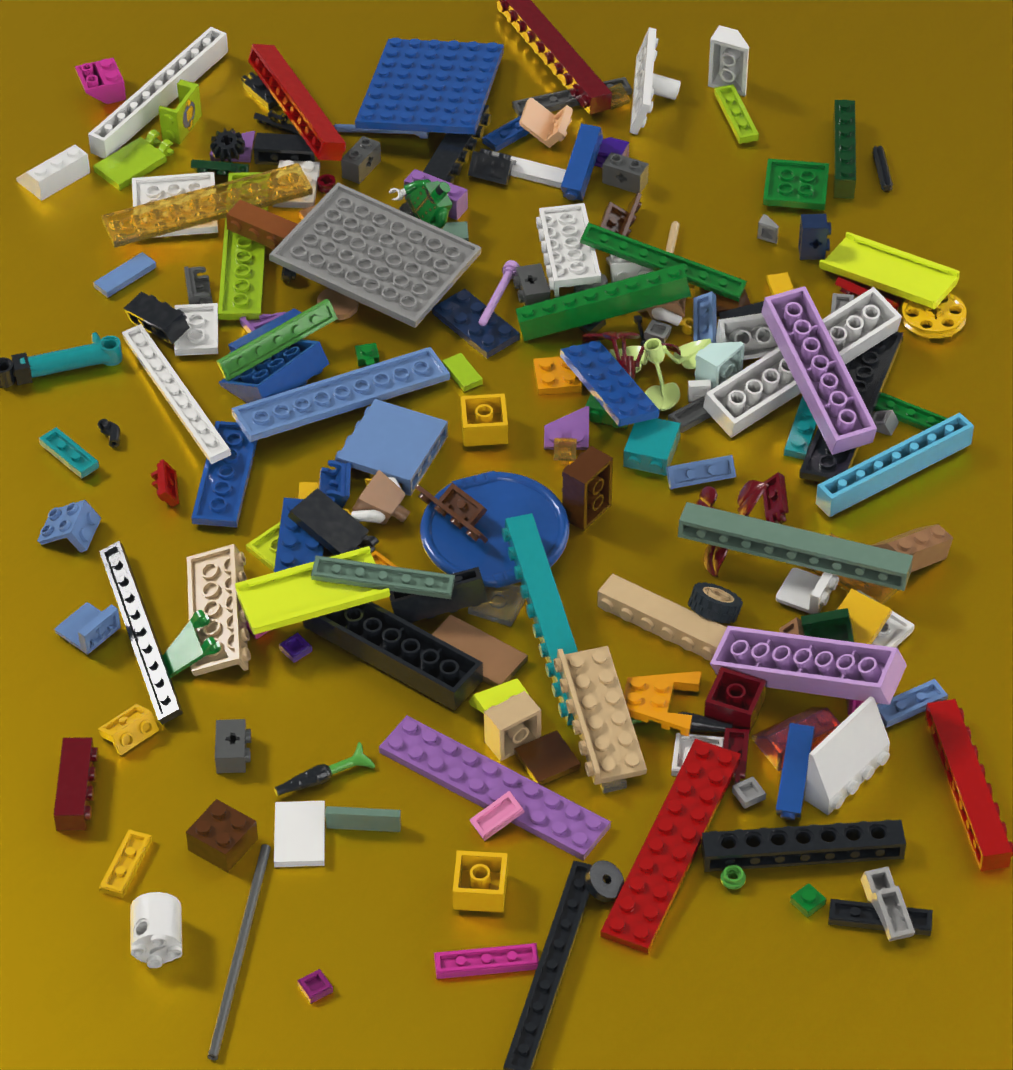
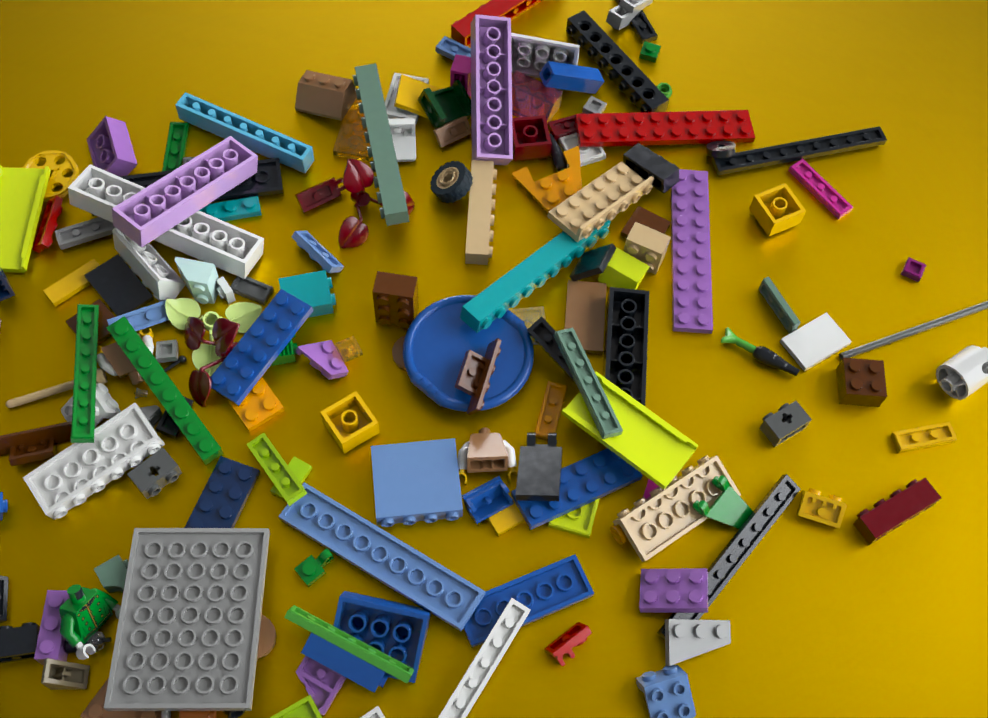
camera: 125 degrees left, 15 degrees up
medium blue bracket [55,602,121,655] -> none
bright pink tile [470,791,525,841] -> none
lavender piece [479,260,520,326] -> none
none -> dark tan slope [41,658,90,690]
none -> medium lavender slope [87,116,137,176]
none -> lime plate [246,433,308,506]
none -> black tile [569,243,616,281]
none -> black brick [623,143,679,193]
none -> medium lavender plate [639,568,708,613]
none -> wing [665,619,731,666]

